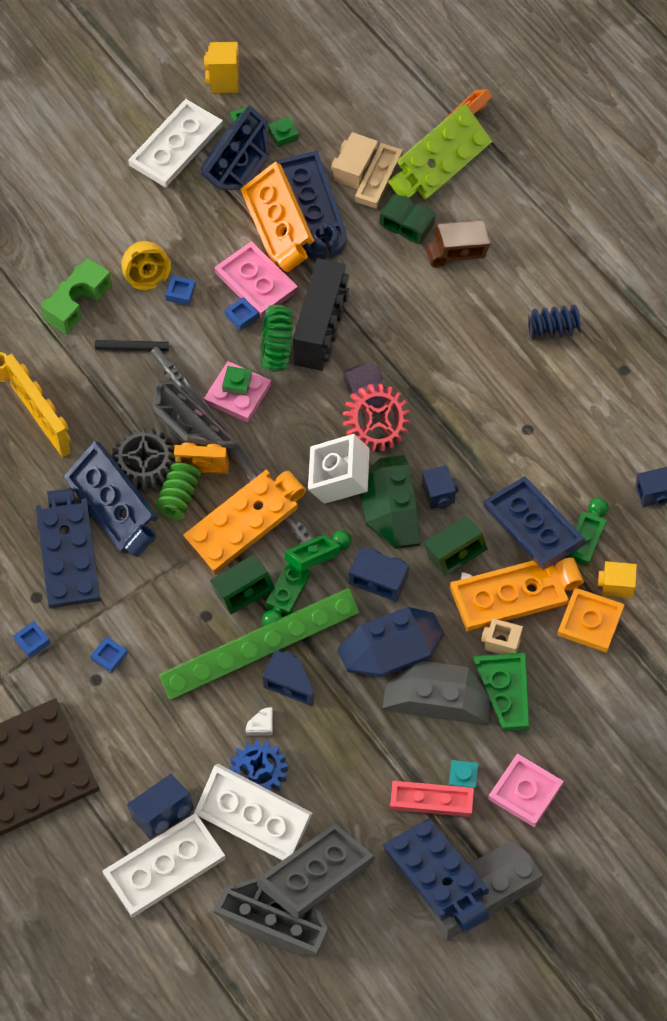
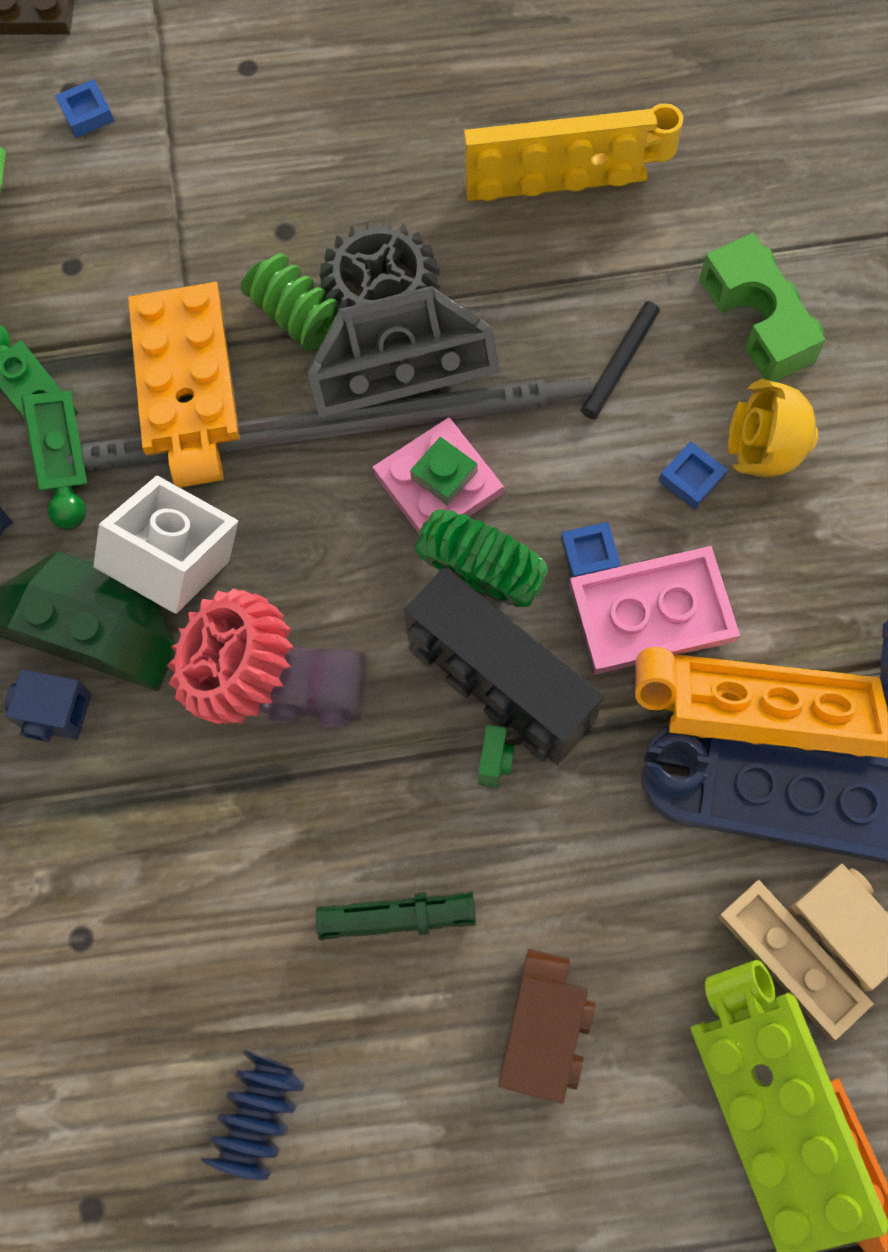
camera: 120 degrees right, 10 degrees up
blue plate [13,621,51,659] -> none
dark blue hinge [36,488,101,609] -> none
dark blue hinge [64,441,159,557] -> none
light orange plate [174,443,229,474] -> none
dark green brick [210,554,275,615] -> none
dark green brick [379,194,436,244] -> none
none -> dark green pin [316,891,476,941]
none -> green plate [478,725,515,788]

